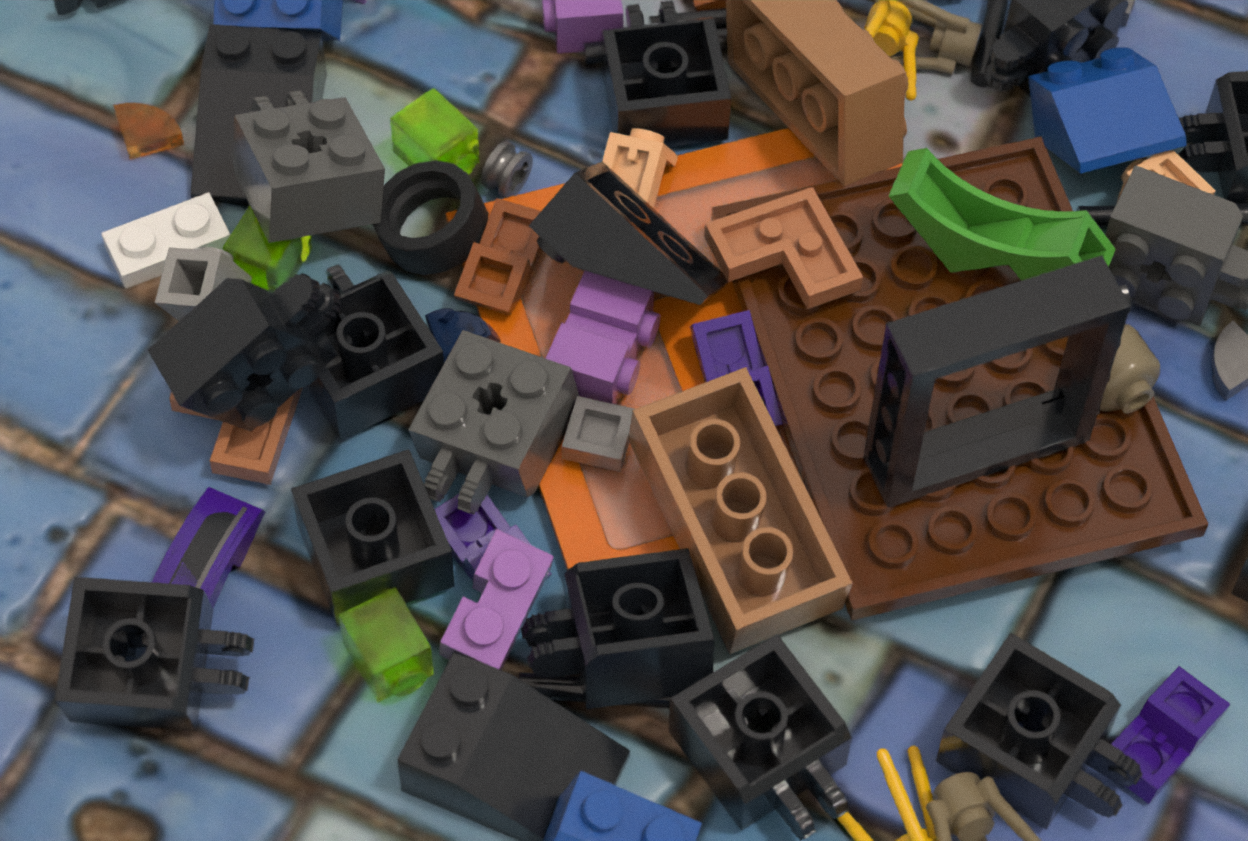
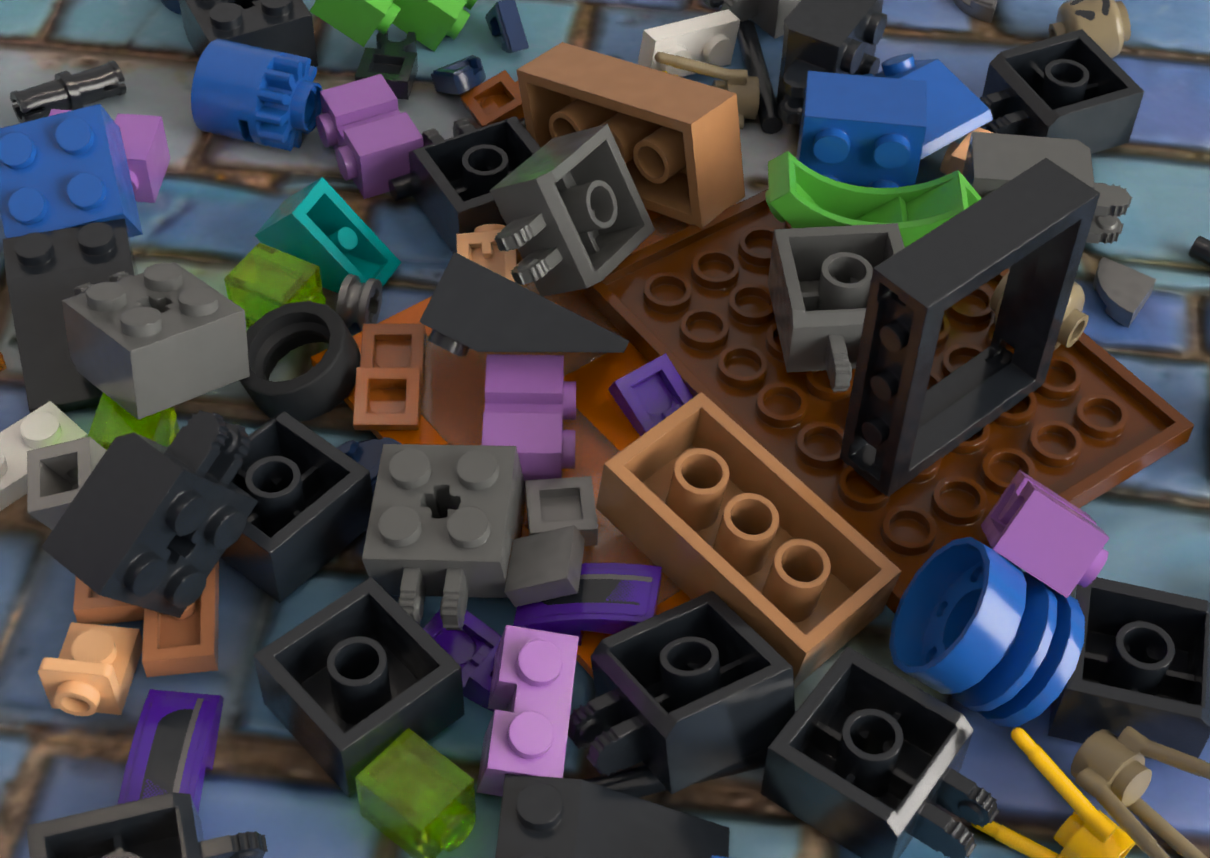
camera: 20 degrees left, 10 degrees down
nougat plate [704,187,863,309] -> none
none -> light nougat bracket [38,622,143,716]
none -> teal slope [254,177,402,293]
none -> dark grey hinge [490,124,655,297]
none -> flat silver tile [504,525,585,607]
none -> dark purple slope [513,563,662,646]
none -> dark grey hinge [768,223,905,392]
none -> blue brick [796,71,927,188]
none -> blue wheel [889,537,1085,727]
none -> medium lavender brick [981,470,1110,598]

